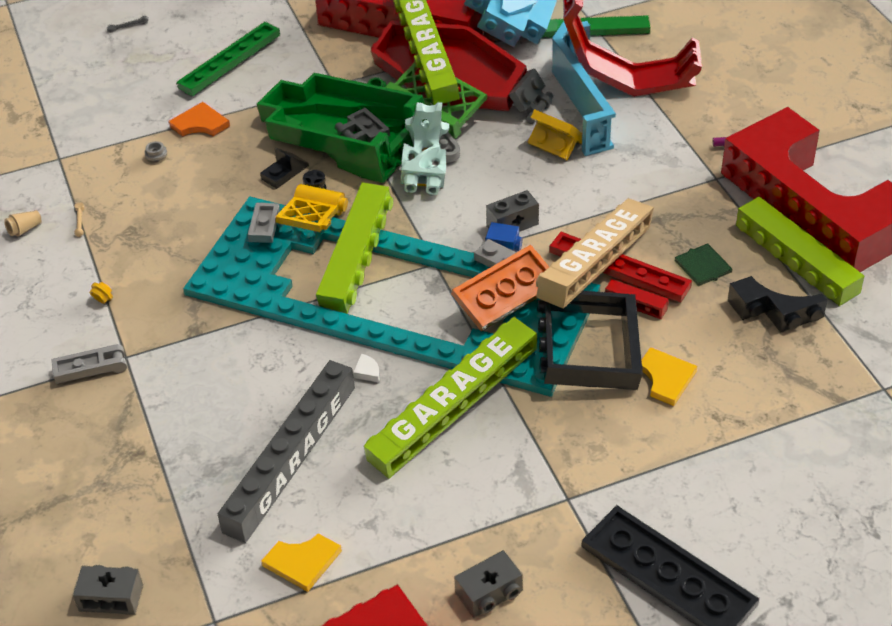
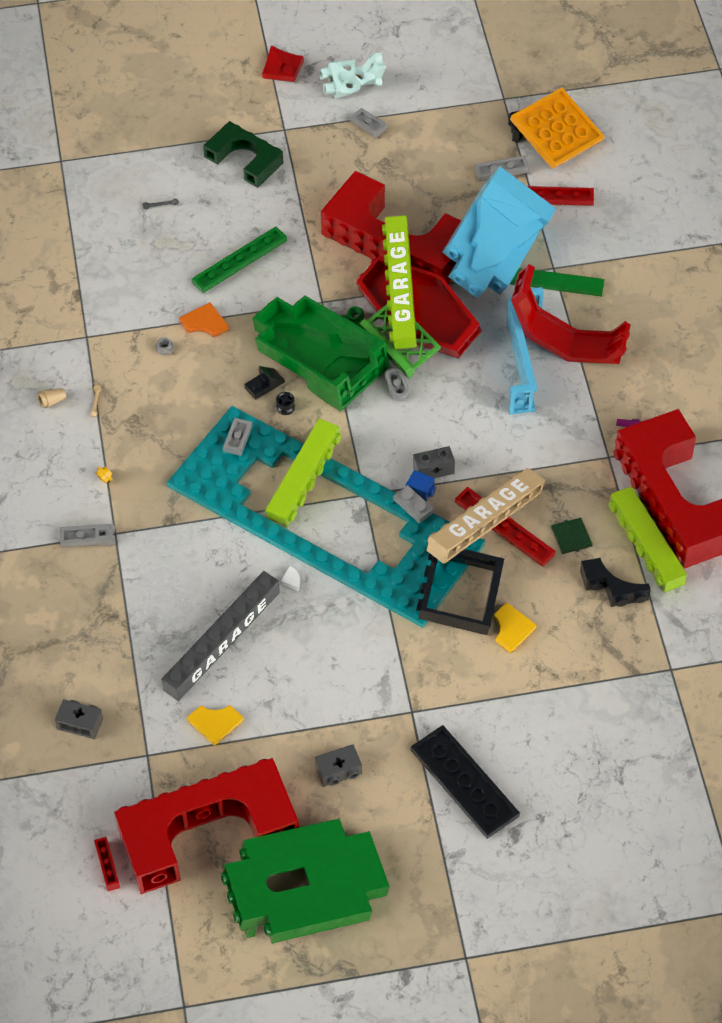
camera: 10 degrees right, 10 degrees up
yellow piece [275,184,348,232] -> none
dark grey plate [335,108,390,142] -> none
lime brick [364,317,537,479] -> none
light aqua hips [400,102,449,195] -> none
orange plate [451,245,549,332] -> none
dark grey plate [508,68,553,123] -> none
yellow bracket [527,109,582,161] -> none
red piece [605,279,669,320] -> none

